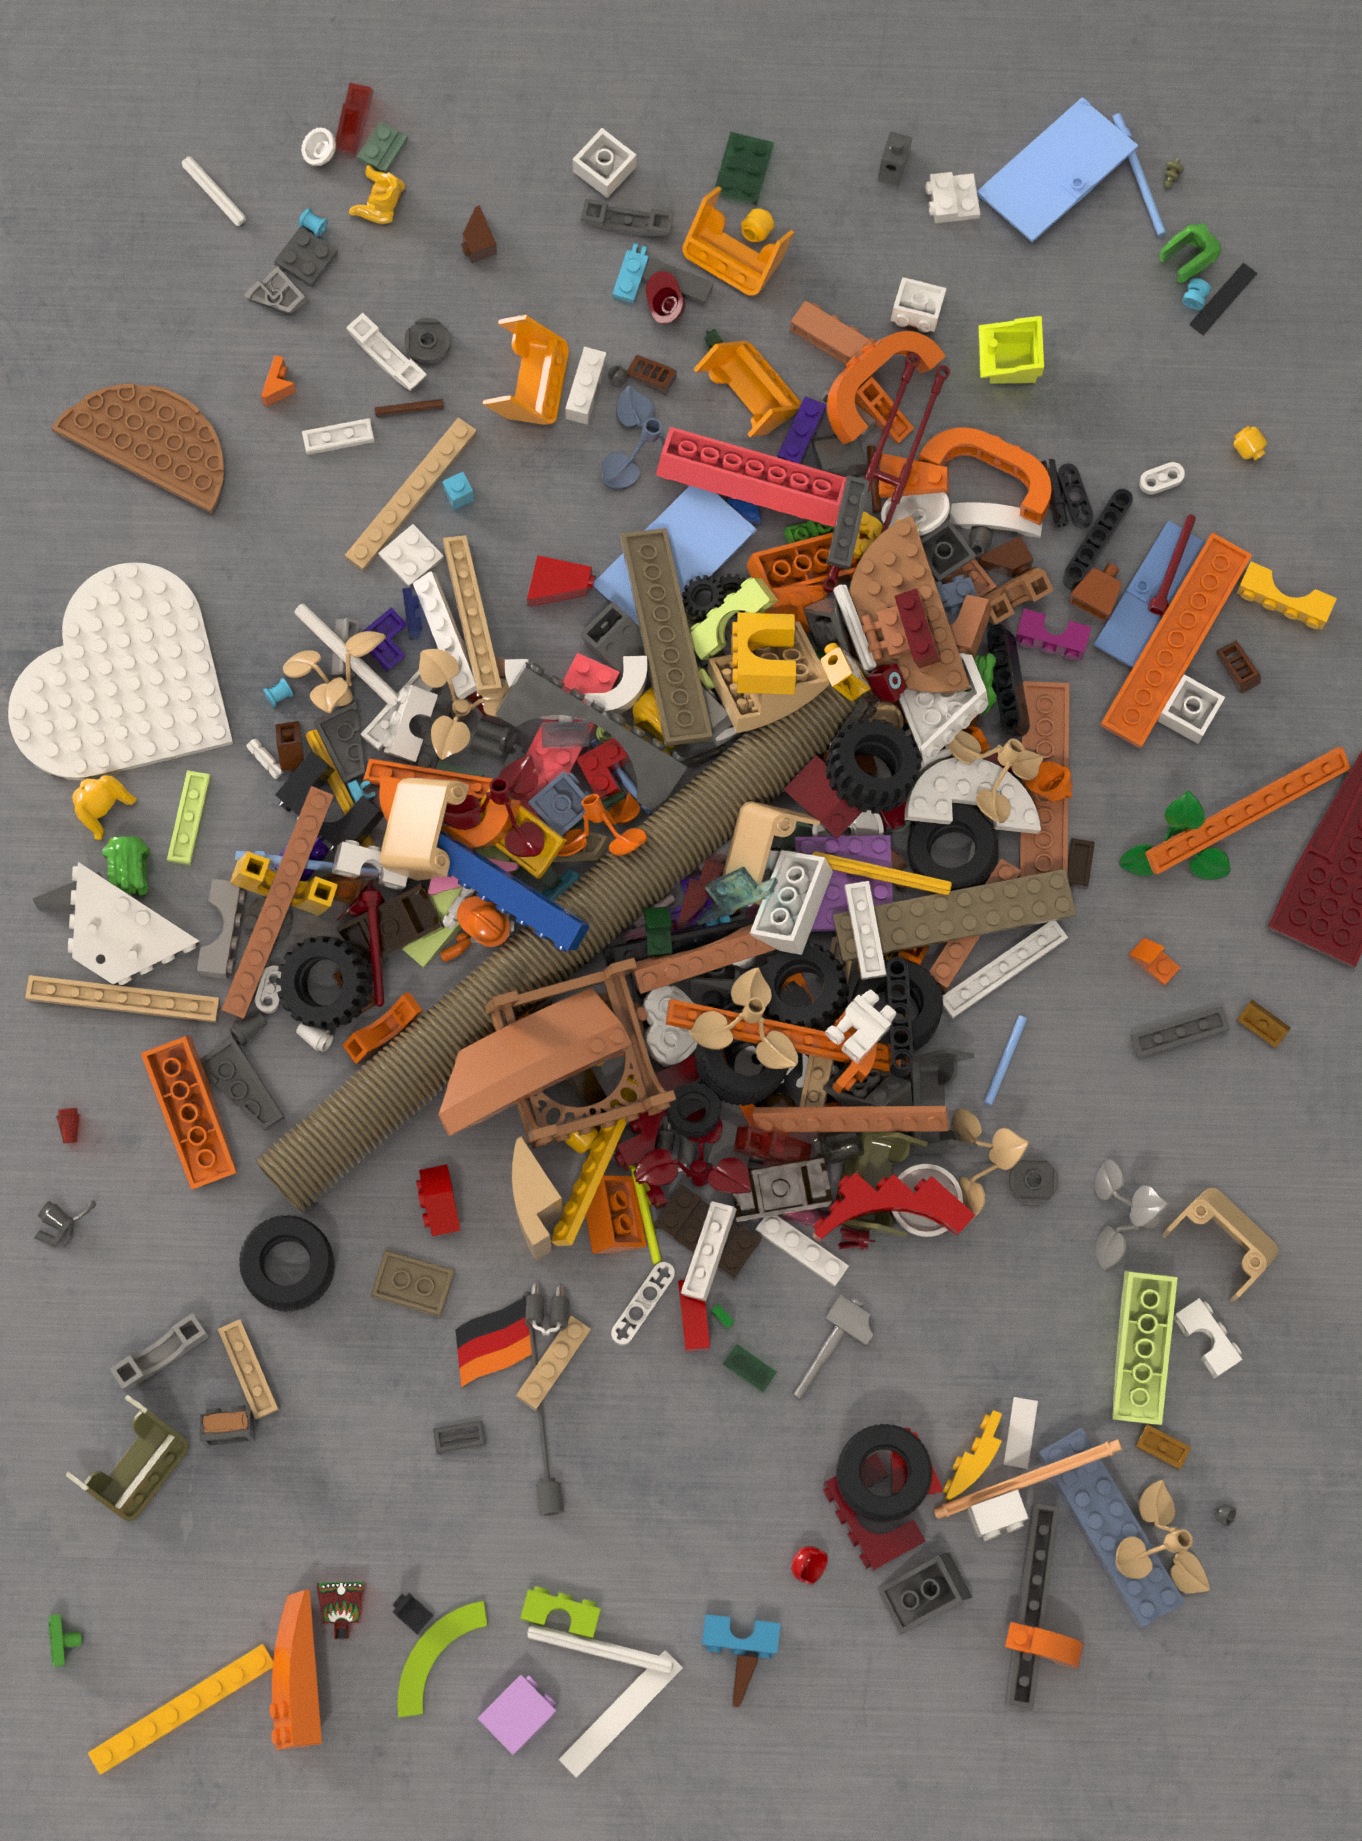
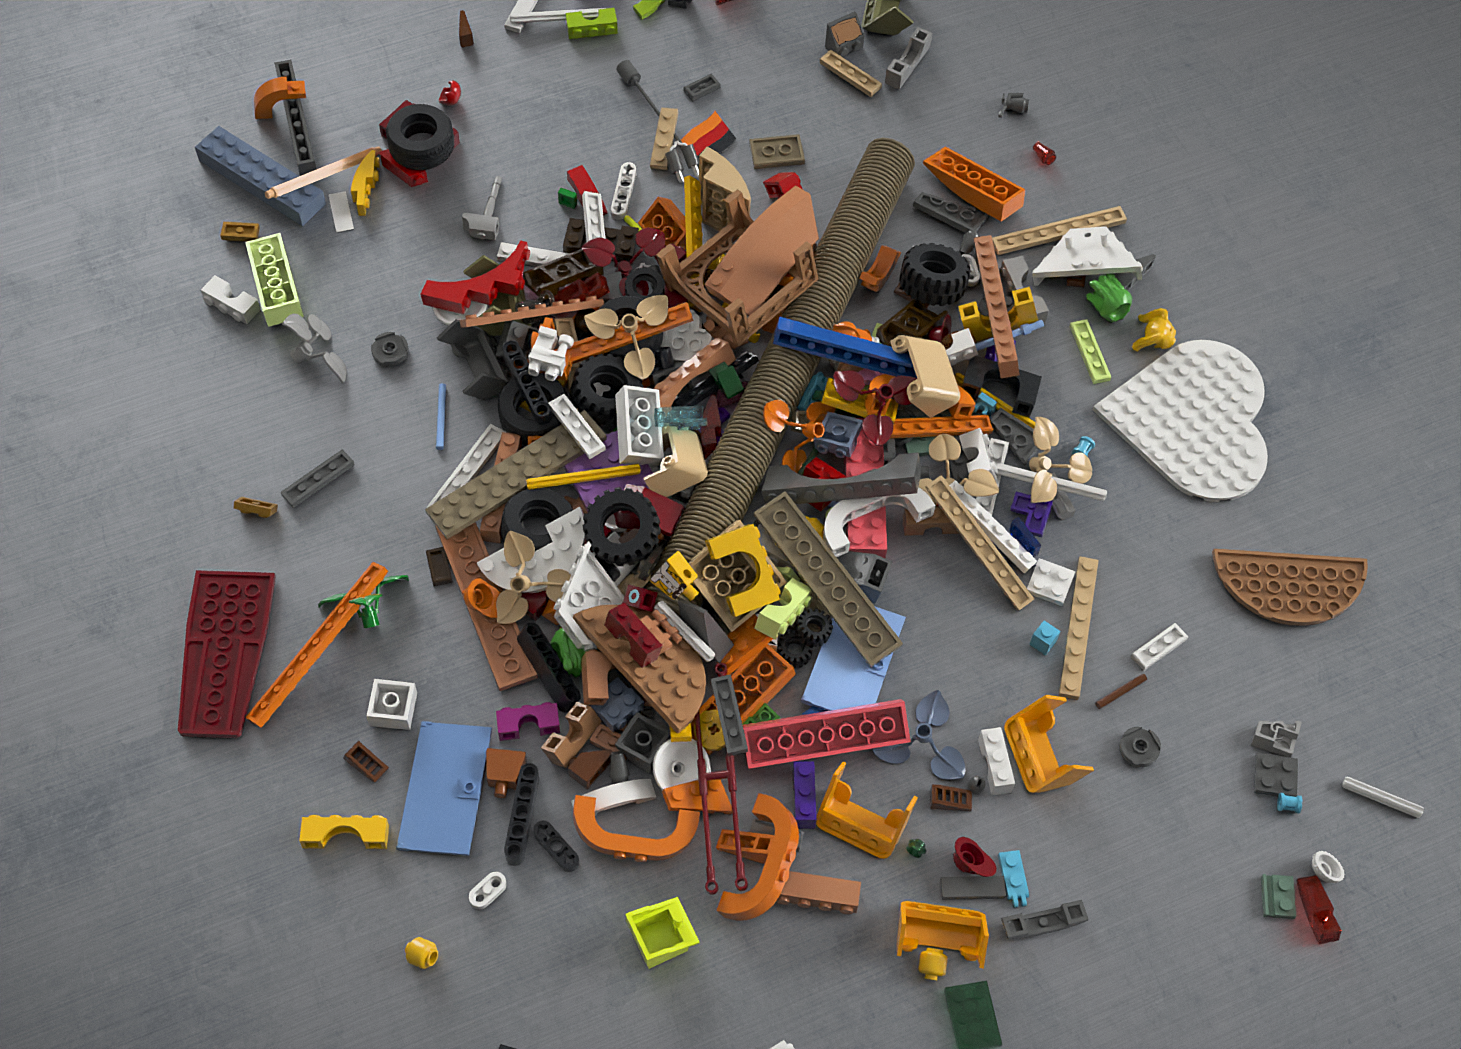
camera: 155 degrees right, 15 degrees down
black tyre [239,1215,335,1312] -> none
white axle [247,739,284,779] -> none
orange slope [261,355,296,406] -> none
reddish brown slope [275,721,304,771] -> none
white slope [346,313,427,391] -> none
yellow hair [349,165,405,224] -> none
dark red piece [362,891,385,1007] -> none
reddish brown slope [461,205,497,263] -> none
red slope [527,555,596,607] -> none
white brick [573,128,636,198] -> none
dark azure arch [702,1614,780,1659] -> none
clear green plate [723,1344,777,1393] -> none
dark grey slope [811,434,868,477] -> none
reddish brown bar [867,445,882,513] -> none
dark grey slope [878,1552,973,1634] -> none
white plate [891,277,946,333] -> none
tan plant [952,1108,1029,1221] -> none
white piece [967,1490,1028,1541] -> none
black pin [1041,459,1069,528] -> none
orange plate [1099,532,1252,749] -> none
tan plant [1116,1480,1210,1594] -> none
orange slope [1128,938,1181,986] -> none
dark red piece [1148,514,1196,616] -> none
tan windscreen [1161,1188,1278,1304] -> none
dark grey hinge [1215,1504,1236,1526] -> none

